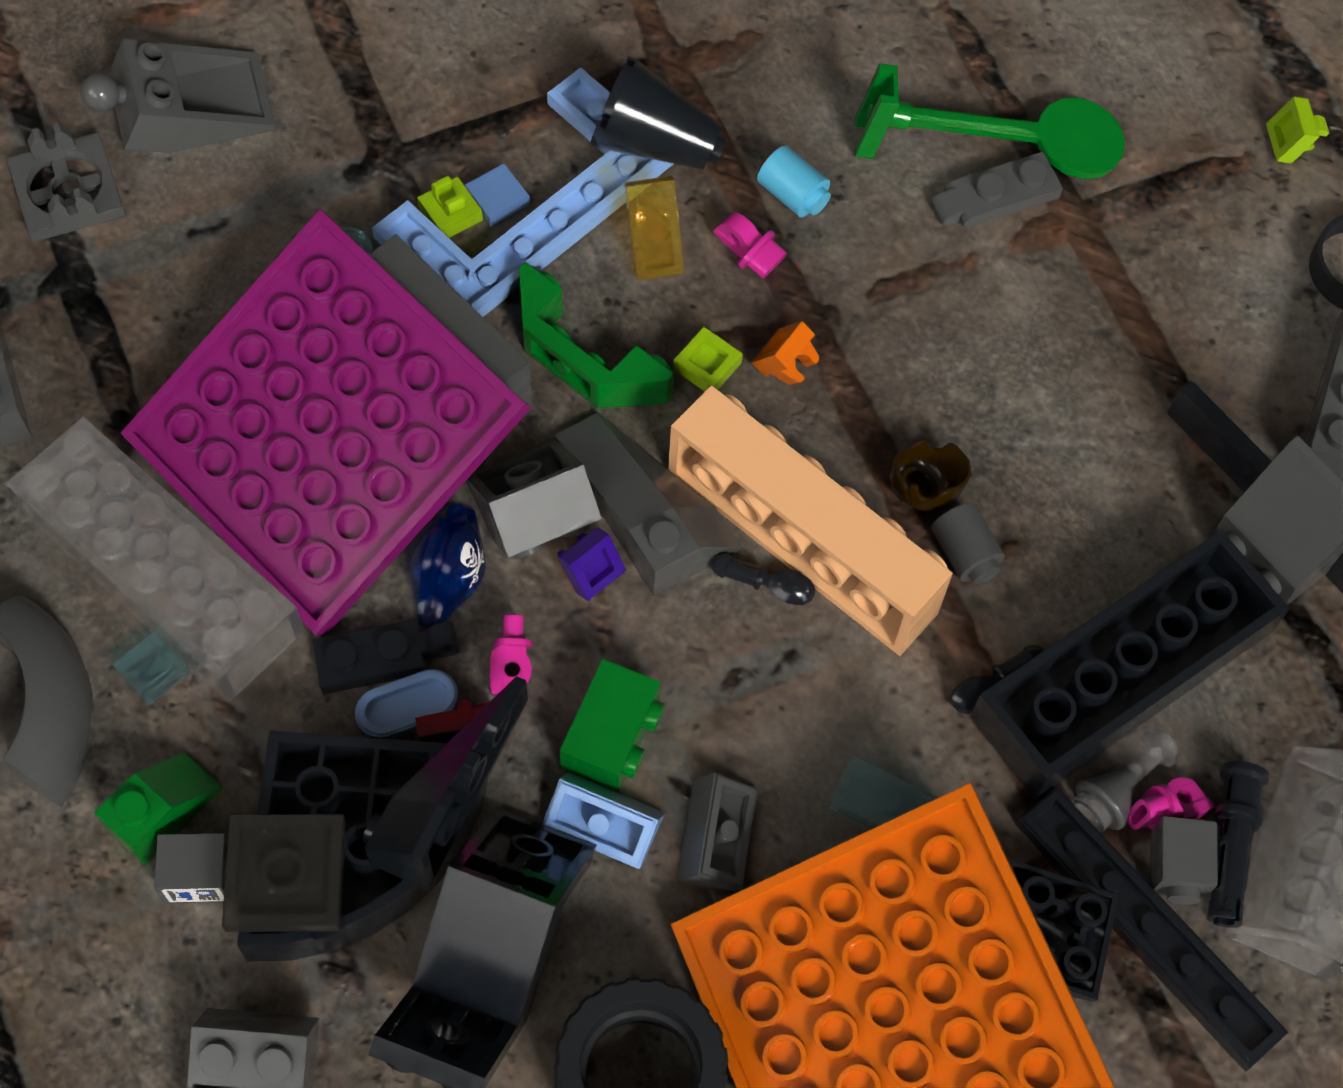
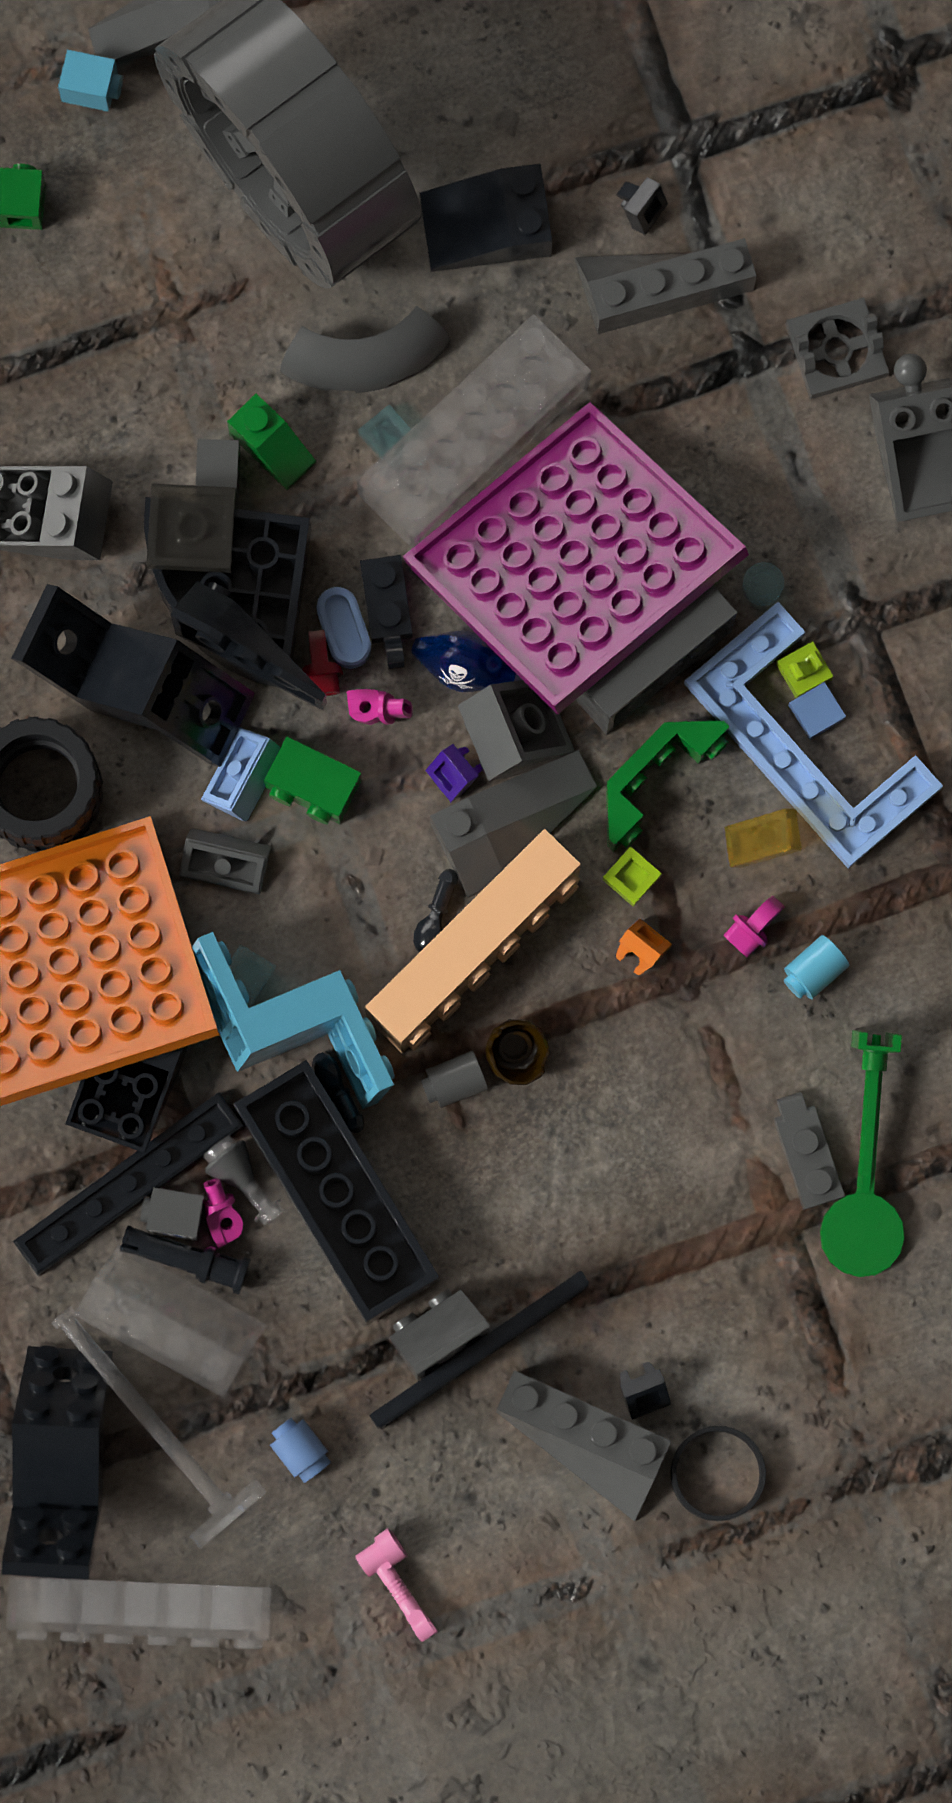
camera: 95 degrees right, 15 degrees up
black cone [590,56,727,170] -> none
lime tile [1266,96,1330,164] -> none
none -> medium azure bracket [192,932,394,1109]
none -> black tile [620,1362,671,1420]

